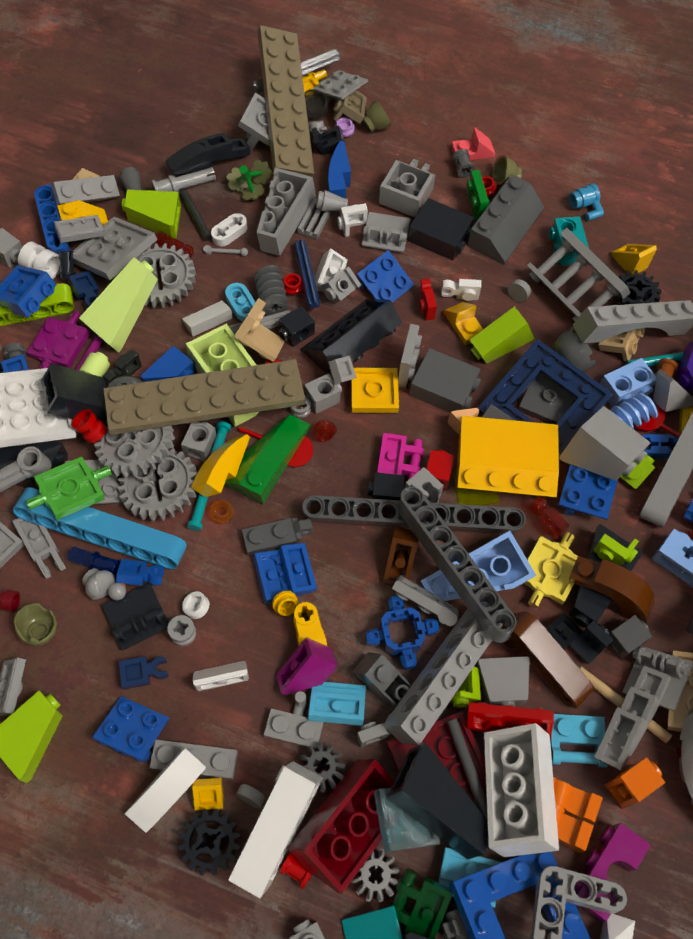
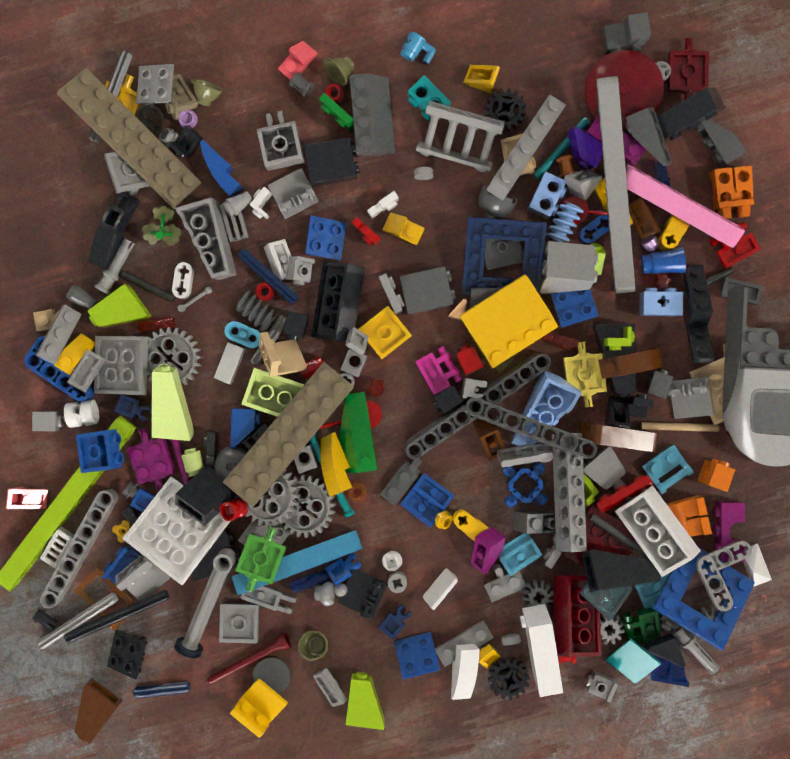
camera: 30 degrees left, 25 degrees up
black pin [58,251,76,279] -> none
lime slope [470,306,535,364] -> none
light grey slope [594,665,671,771] -> none

